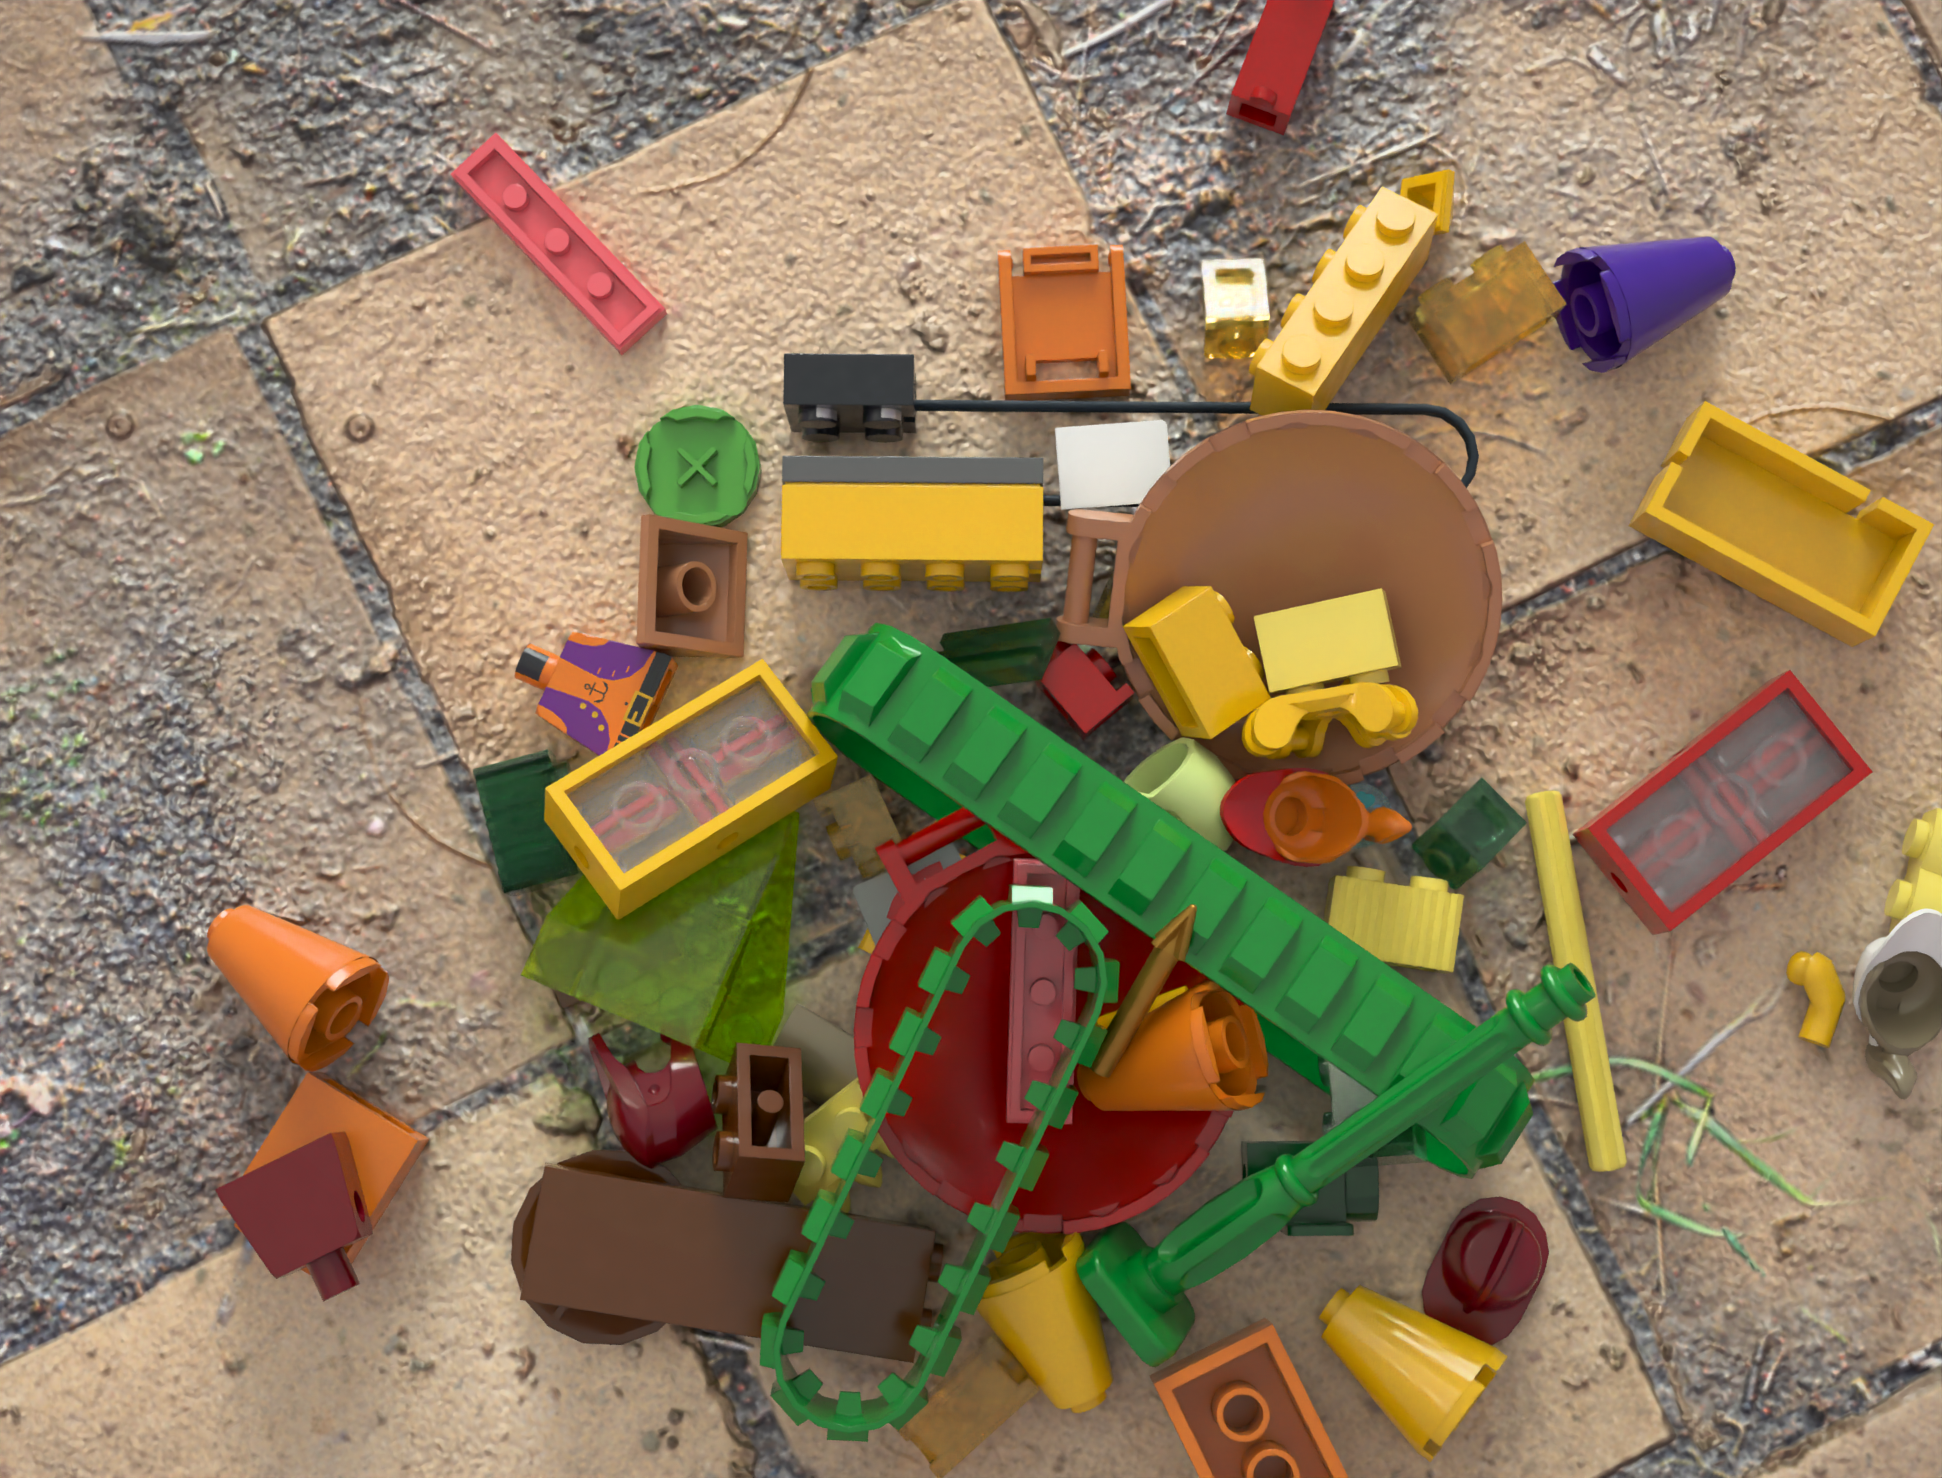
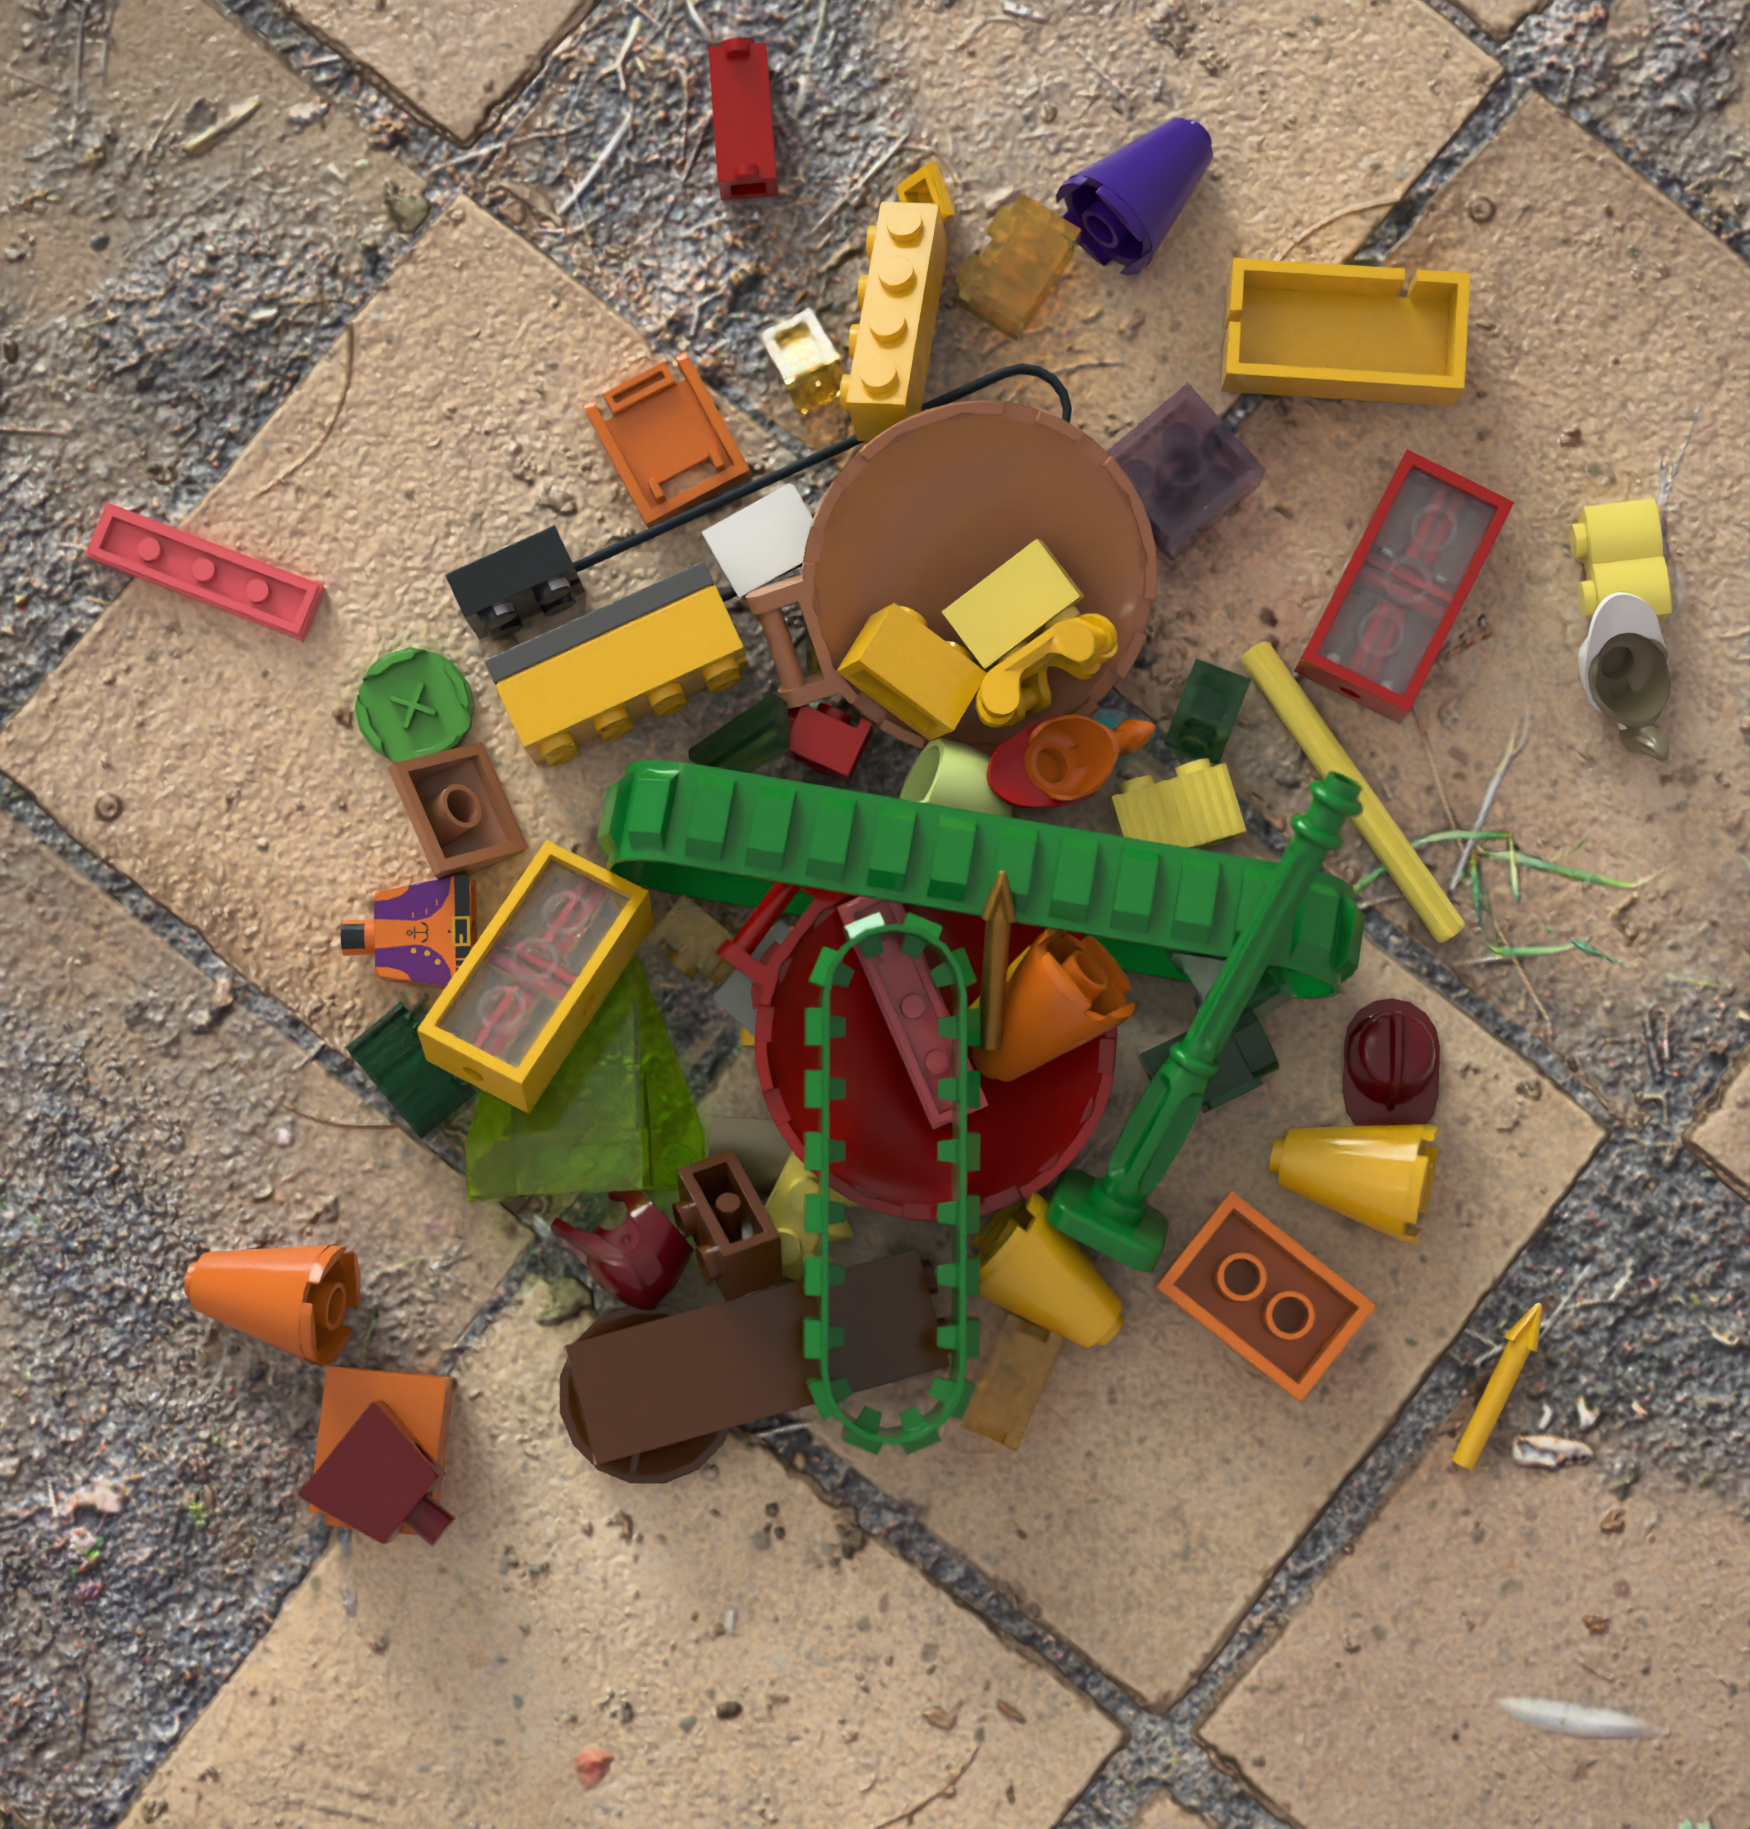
camera: 20 degrees left, 0 degrees up
yellow arm [1786,951,1845,1048] -> none
none -> brick [1106,382,1266,562]

